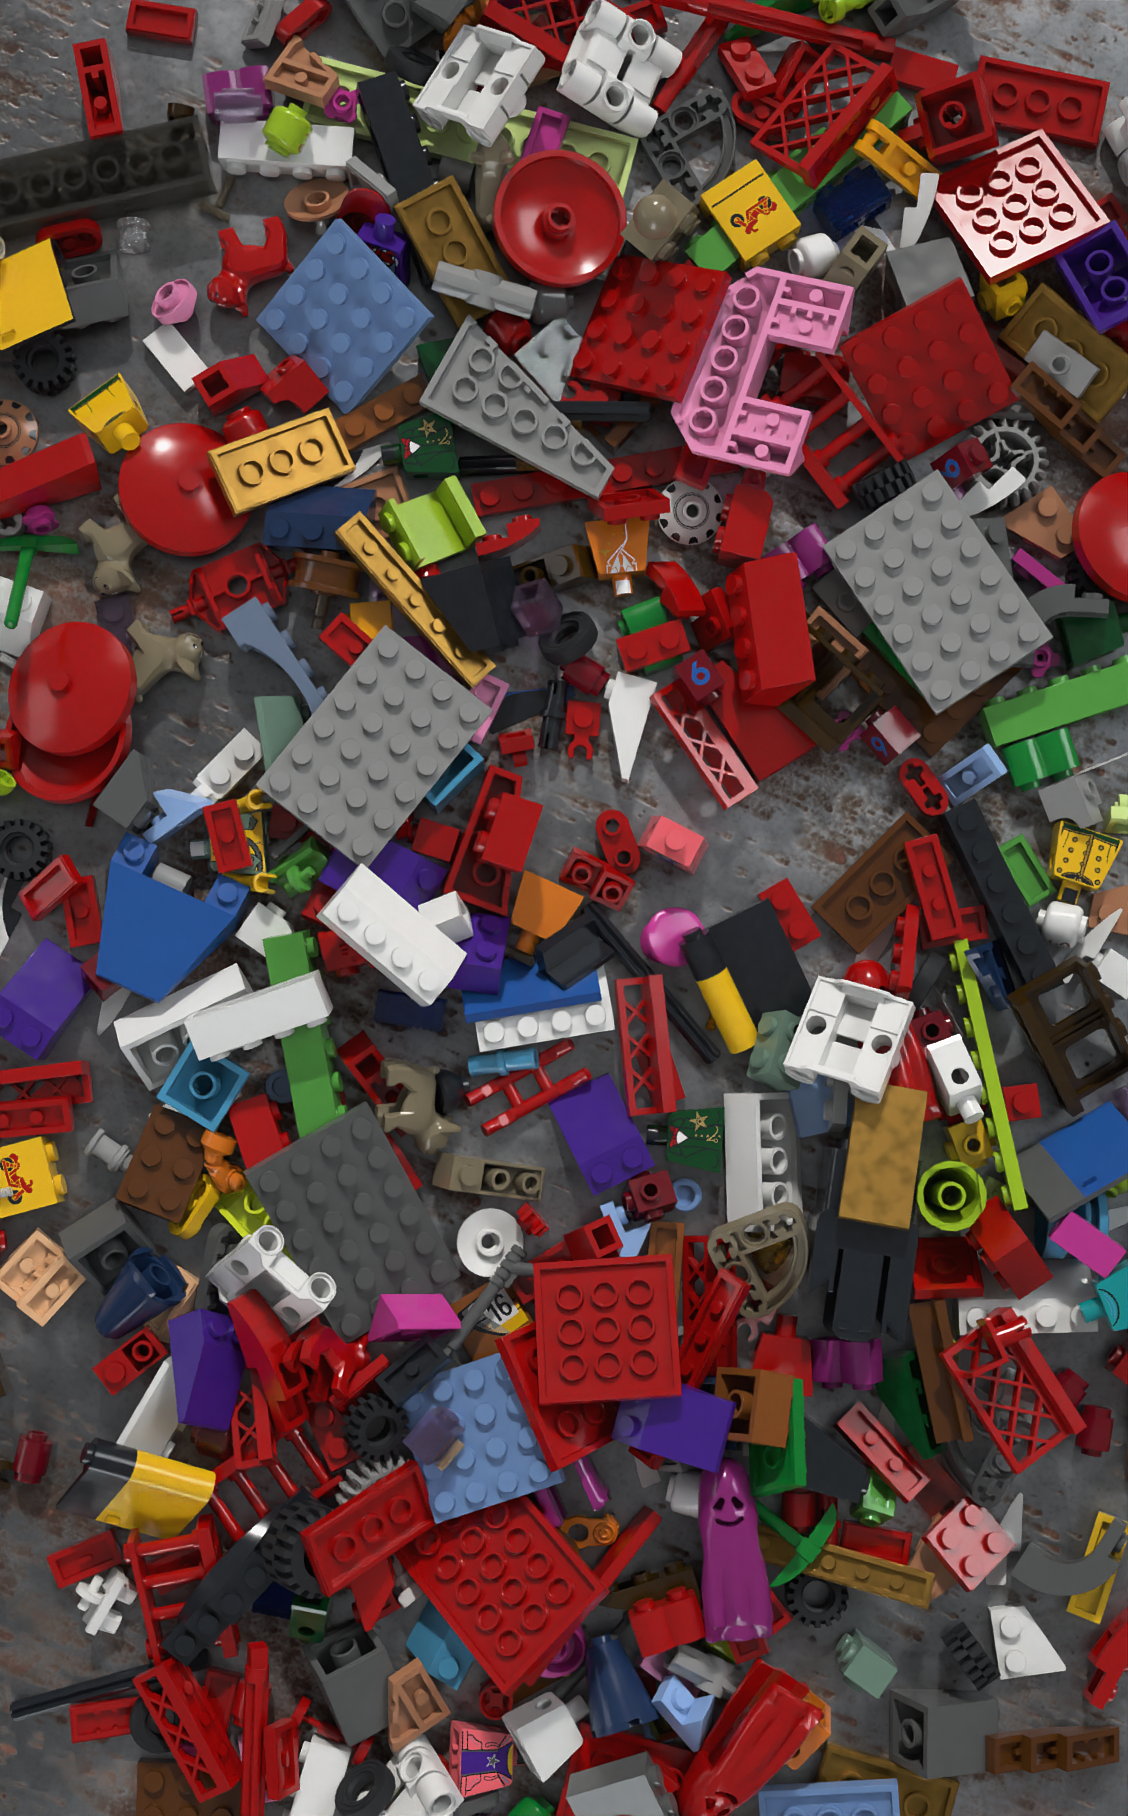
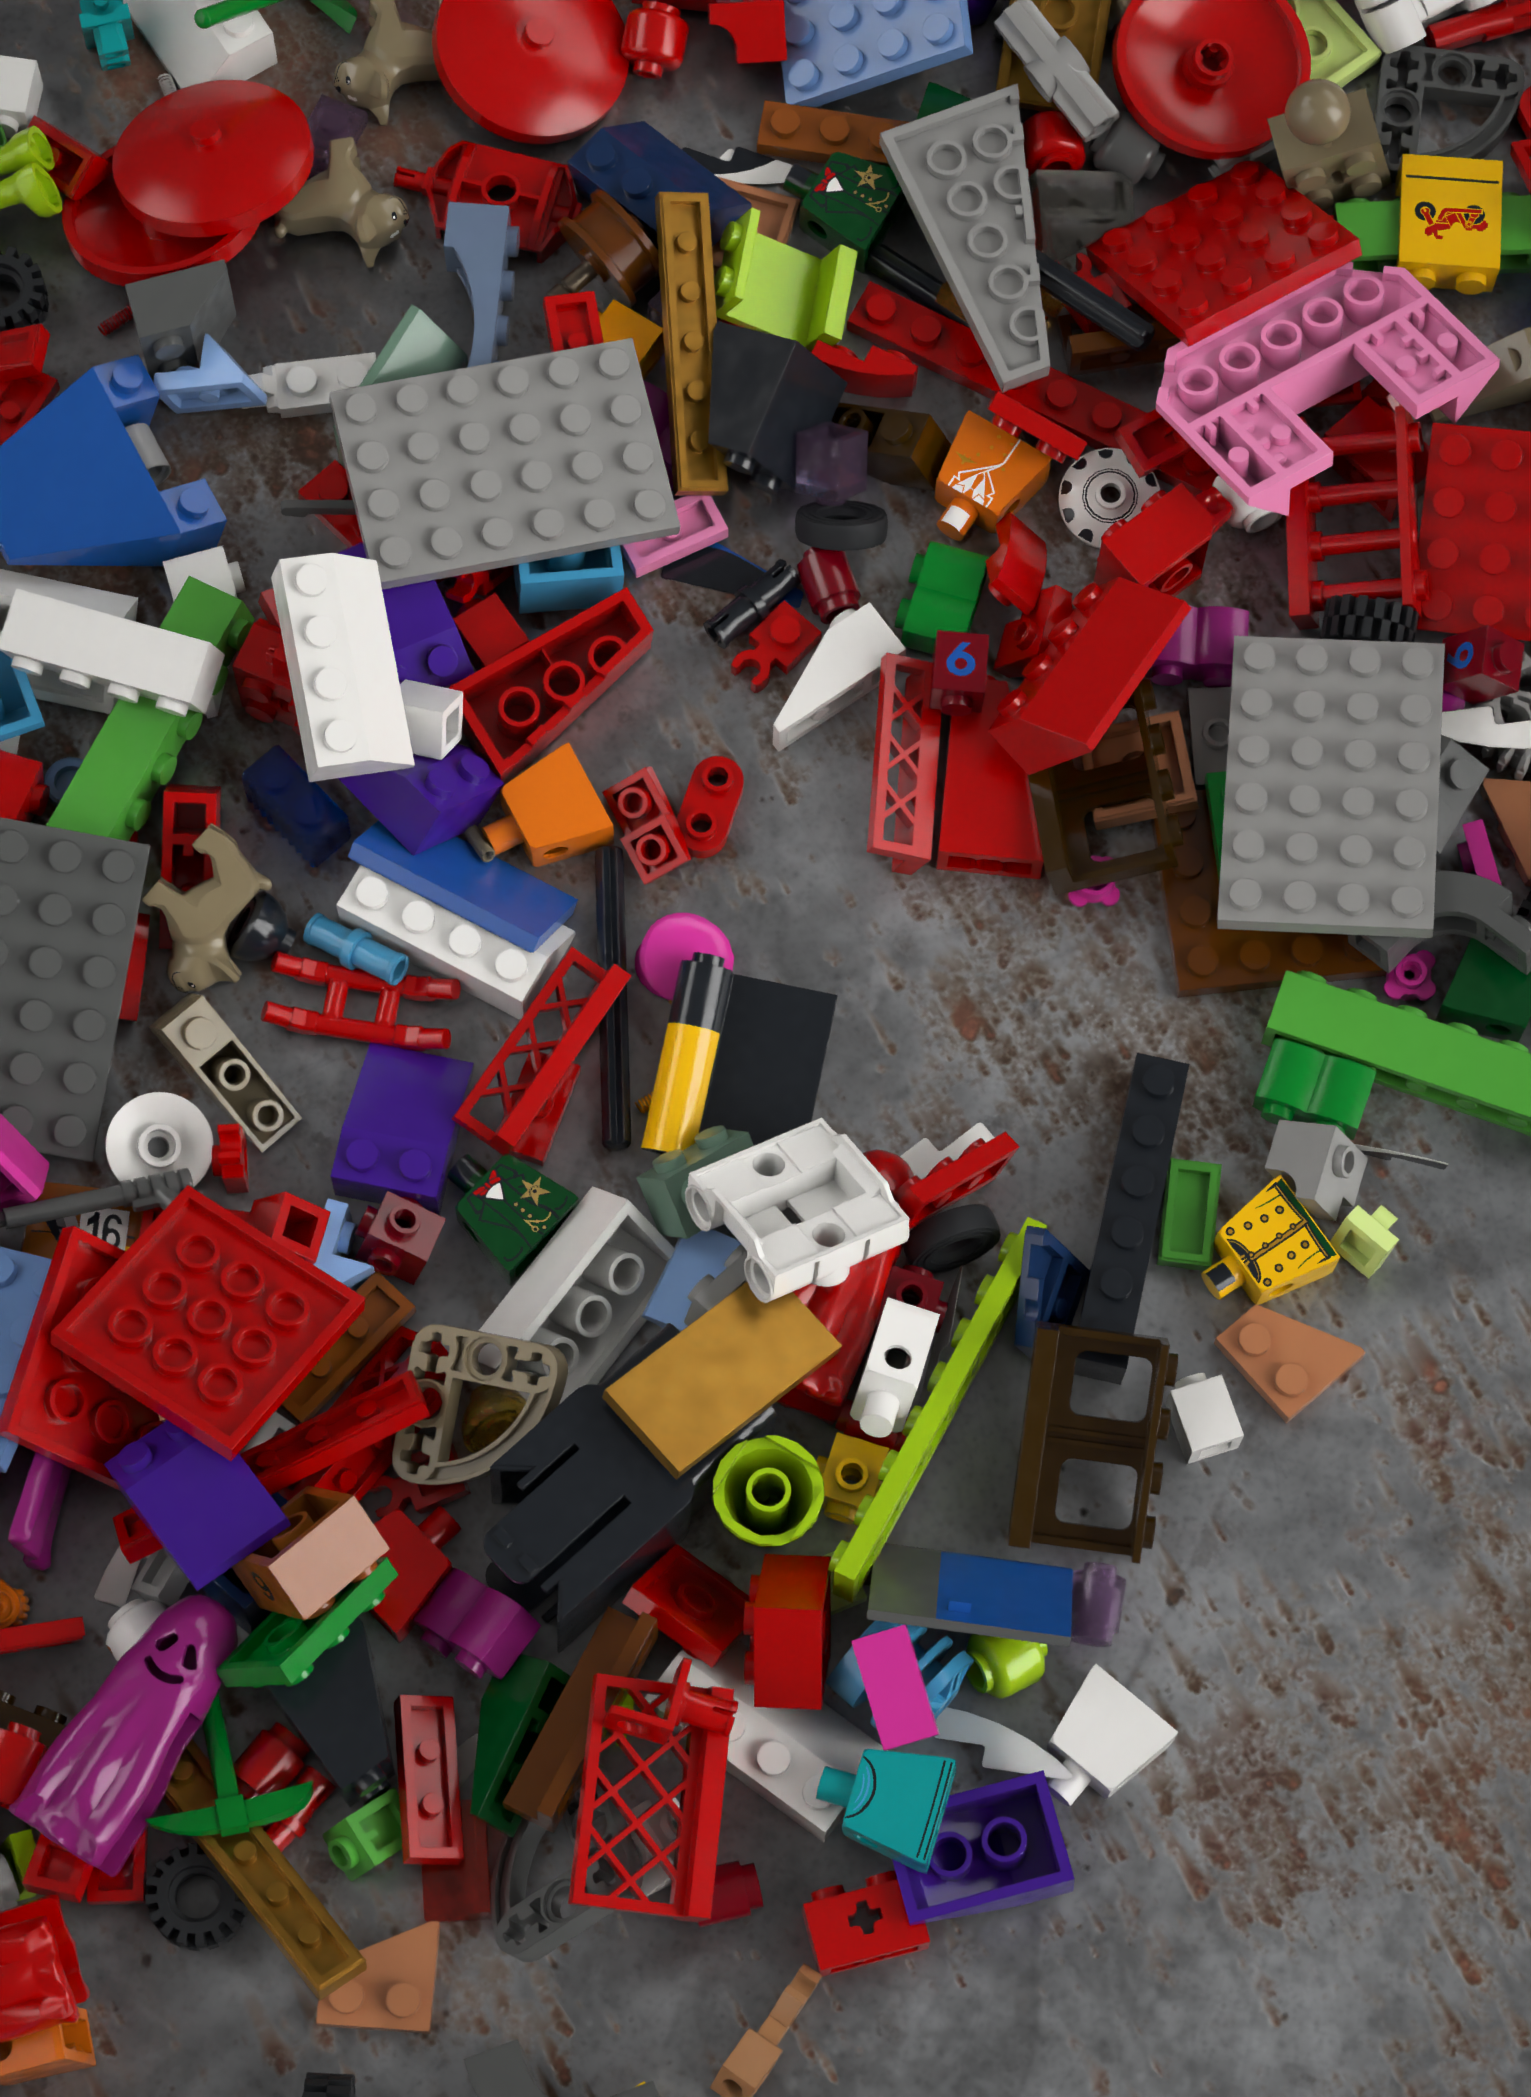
camera: 35 degrees right, 15 degrees down
torso [190,789,277,895] -> none
red plate [202,799,254,874] -> none
tile [206,408,356,517] -> none
bright green hips [267,837,330,898] -> none
red brick [472,792,544,873] -> none
red tile [498,728,535,768] -> none
black panel [535,912,615,990] -> none
red plate [616,618,691,674] -> none
coral torso [637,815,709,875] -> none
medium blue tile [672,1177,702,1212] -> none
red plate [757,878,822,952] -> none
white head [788,233,840,279] -> none
reddish brown plate [810,811,955,955] -> none
sand green brick [835,1628,898,1699] -> none
red tile [839,1519,913,1566] -> none
dark red brick [859,705,921,766] -> none
red beam [897,758,949,817] -> none
red plate [902,833,965,942] -> none
red plate [918,905,990,950] -> none
plate [921,1493,1016,1592] -> none
light blue slope [937,743,1008,807] -> none
white sticker [986,1493,1023,1585] -> none
red brick [1001,1082,1042,1122] -> none
white head [1036,901,1089,949] -> none
white sticker [1063,908,1123,983] -> none
dark red brick [1075,1404,1114,1457] -> none

